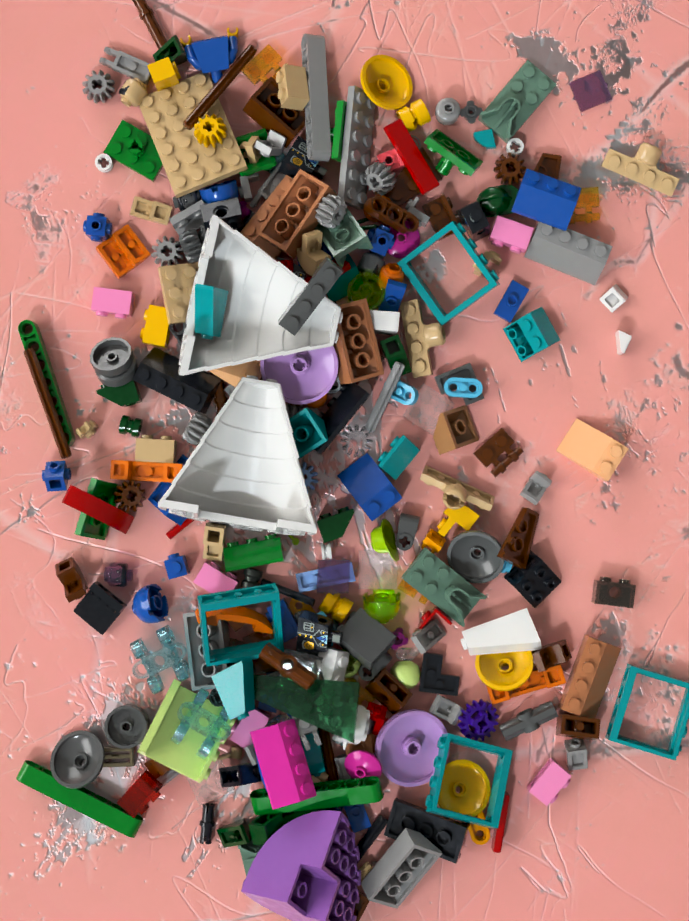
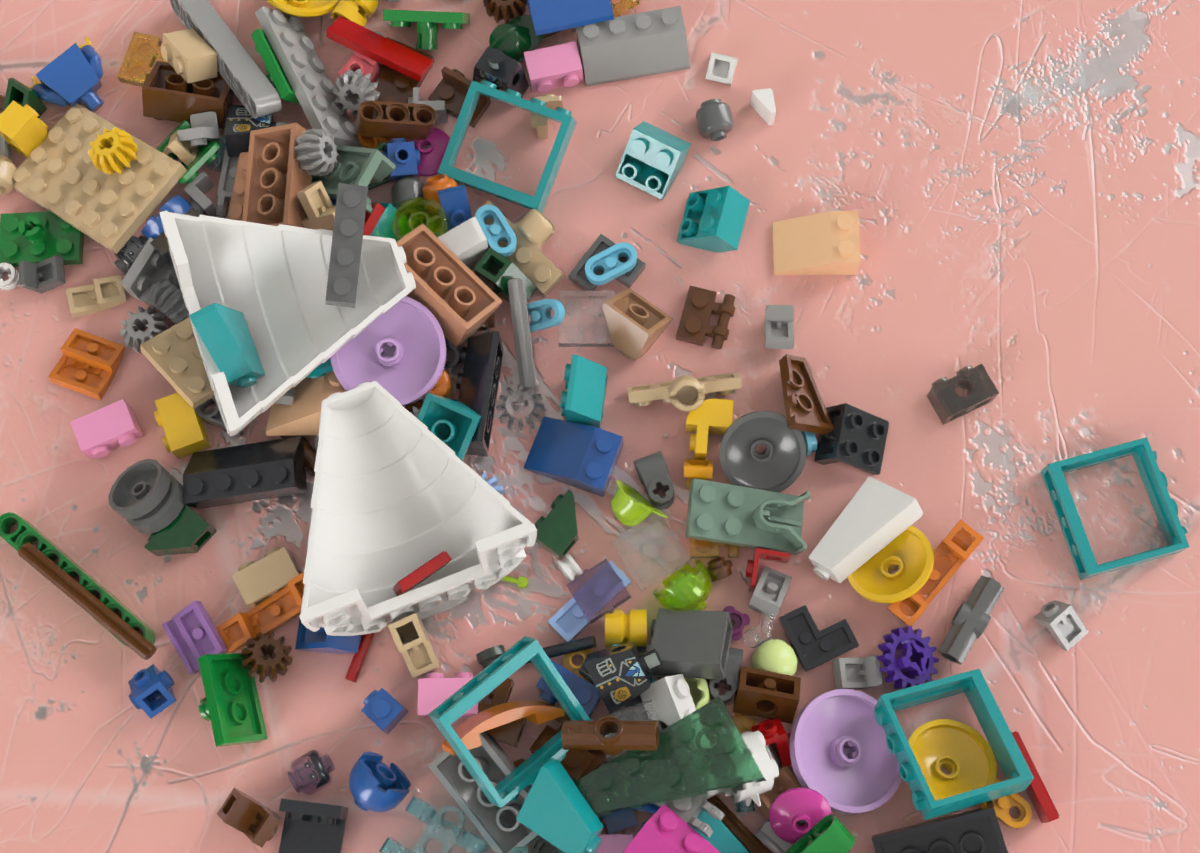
camera: 30 degrees left, 15 degrees down
red slope [62,485,134,534] -> none
tan plate [76,420,99,439] -> none
blue brick [83,213,112,242] -> none
dark green wheel [119,415,143,438] -> none
reddish brown axle [183,45,257,130] -> none
light grey gear [183,412,212,446] -> none
green slope [223,534,285,572] -> none
blue plate [493,280,529,323] -> none
bright pink brick [527,758,571,806] -> none
reddish brown brick [532,639,572,672] -> none
reddish brown brick [555,714,601,740] -> none
nougat slope [558,635,621,718] -> none
none -> dark grey bracket [19,255,65,294]
none -> medium lavender plate [162,601,228,674]
none -> red tile [392,551,452,596]
none -> medium azure plate [475,205,517,257]
none -> teal slope [676,186,750,253]
none -> dark grey head [696,99,734,141]
none -> reddish brown plate [704,557,733,581]

